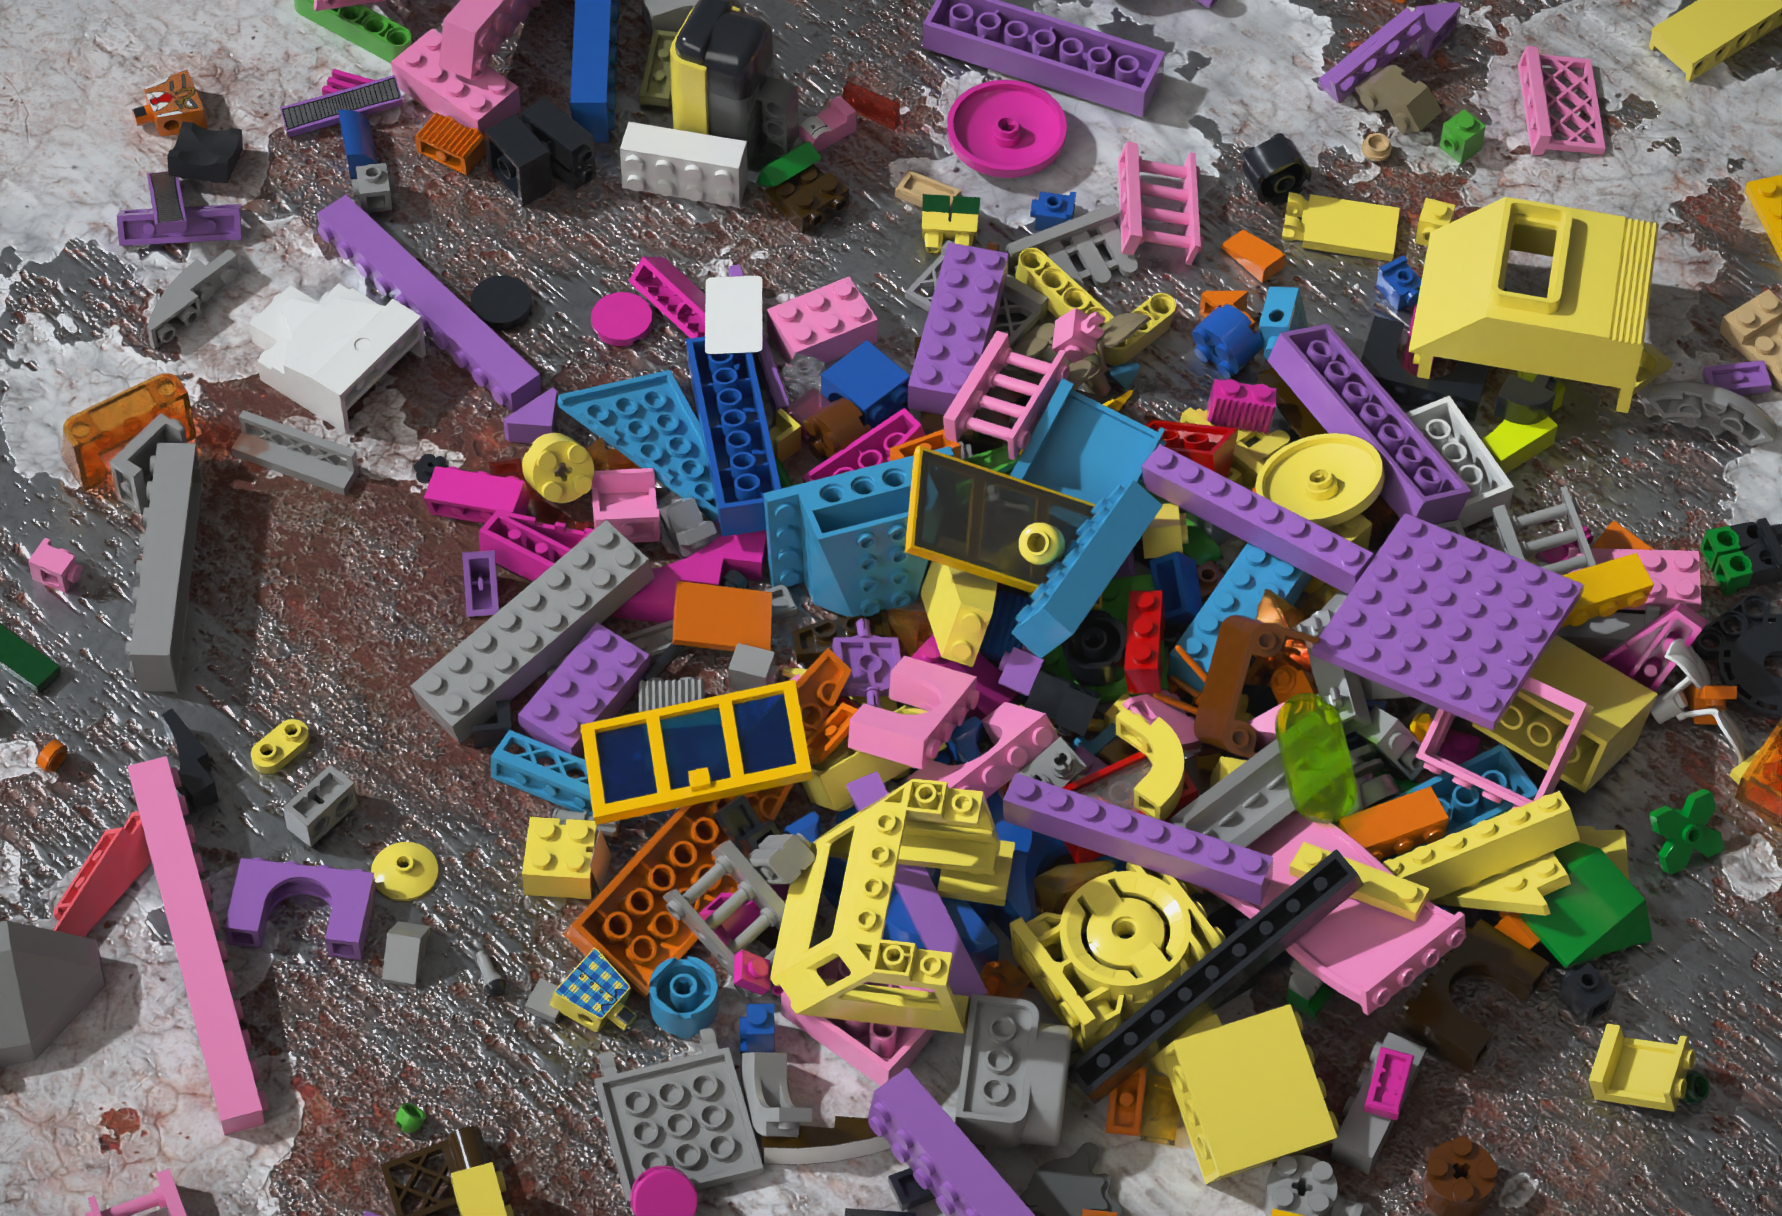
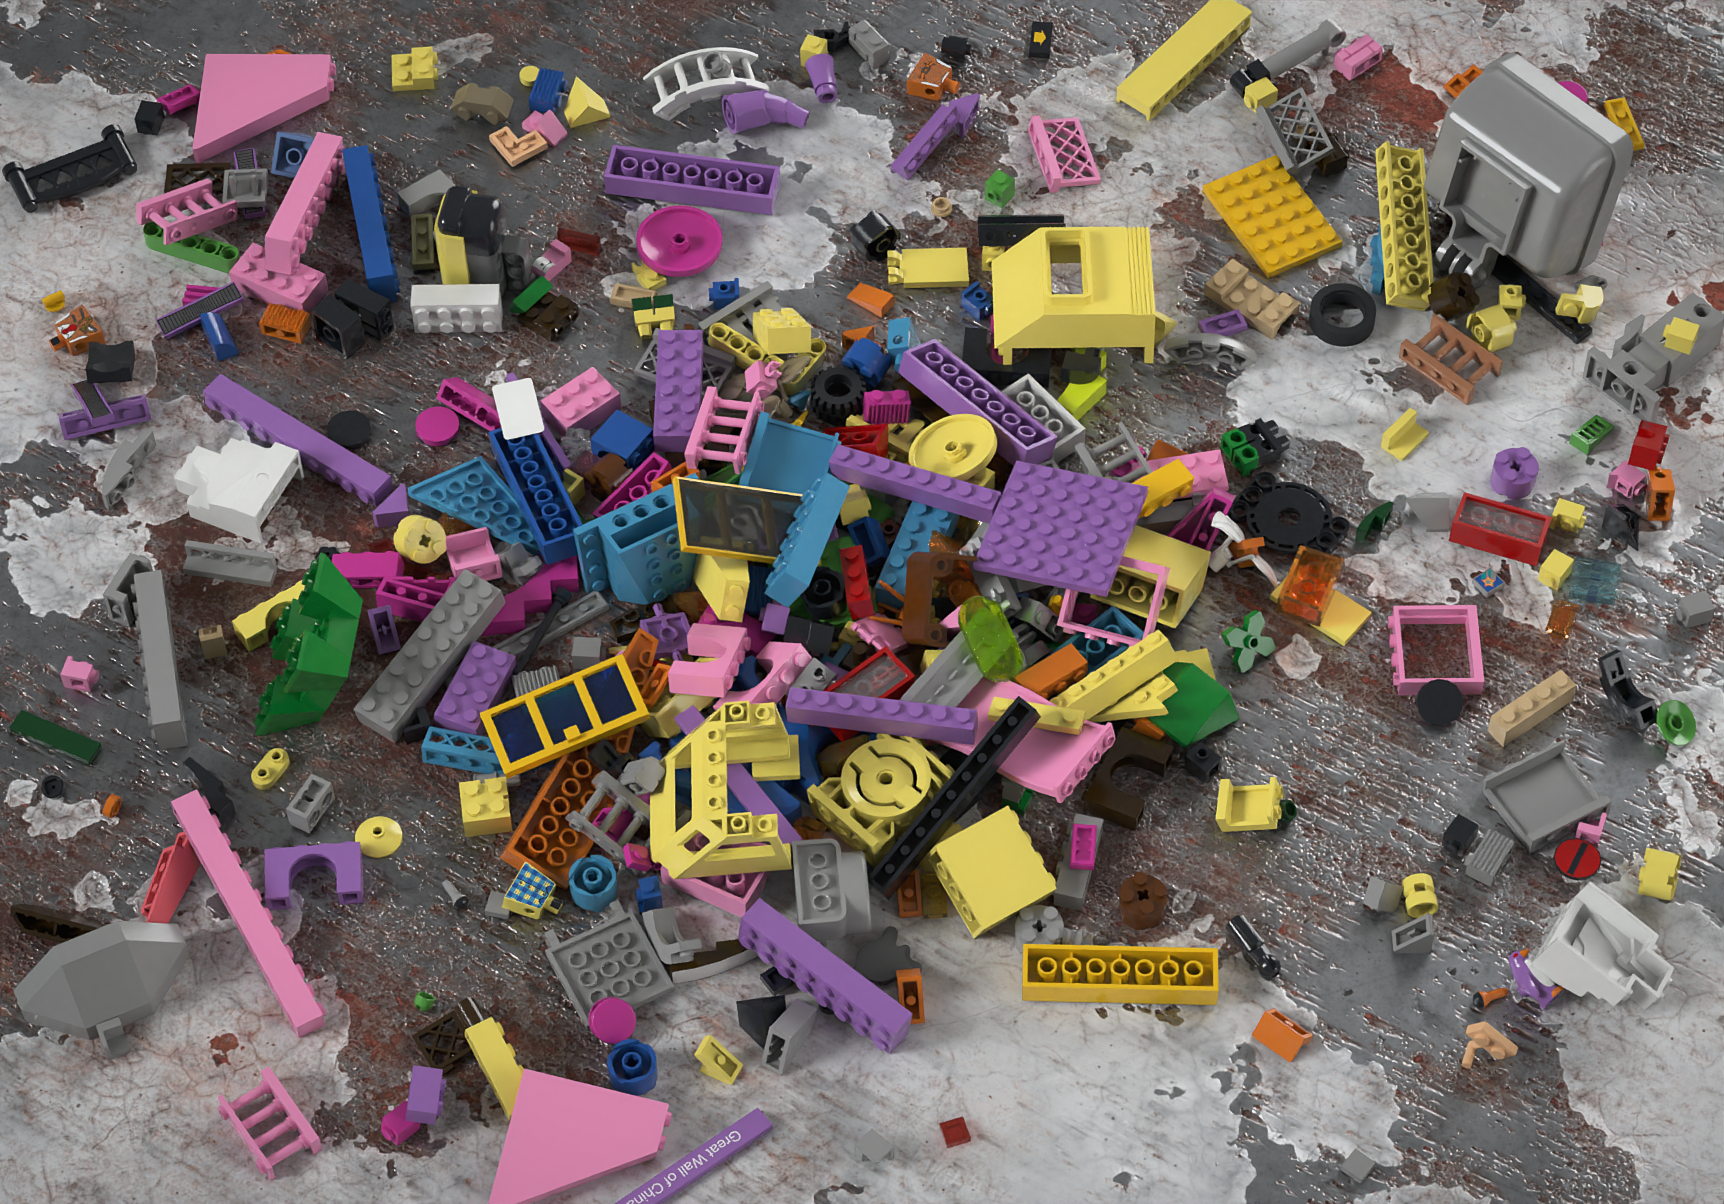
camera: 10 degrees left, 0 degrees up
clear orange windscreen [61,373,197,492] -> none
light grey brick [352,163,396,213] -> none
light grey slope [382,921,432,988] -> none
sticker [590,829,612,891] -> none
orange tile [672,581,772,651] -> none
light yellow head [1019,522,1065,566] -> none
light yellow arch [1116,708,1184,821] -> none
bright pink fence [1118,141,1204,265] -> none
dark tan brick [1354,65,1442,134] -> none
none -> yellow plate [41,290,65,312]
none -> tan slope [198,625,228,660]
none -> light yellow arch [232,580,305,652]
none -> green slope [254,553,363,736]
none -> light yellow plate [632,260,667,290]
none -> light yellow brick [753,308,811,354]
none -> black tyre [811,365,866,425]
none -> black fence [978,214,1066,246]

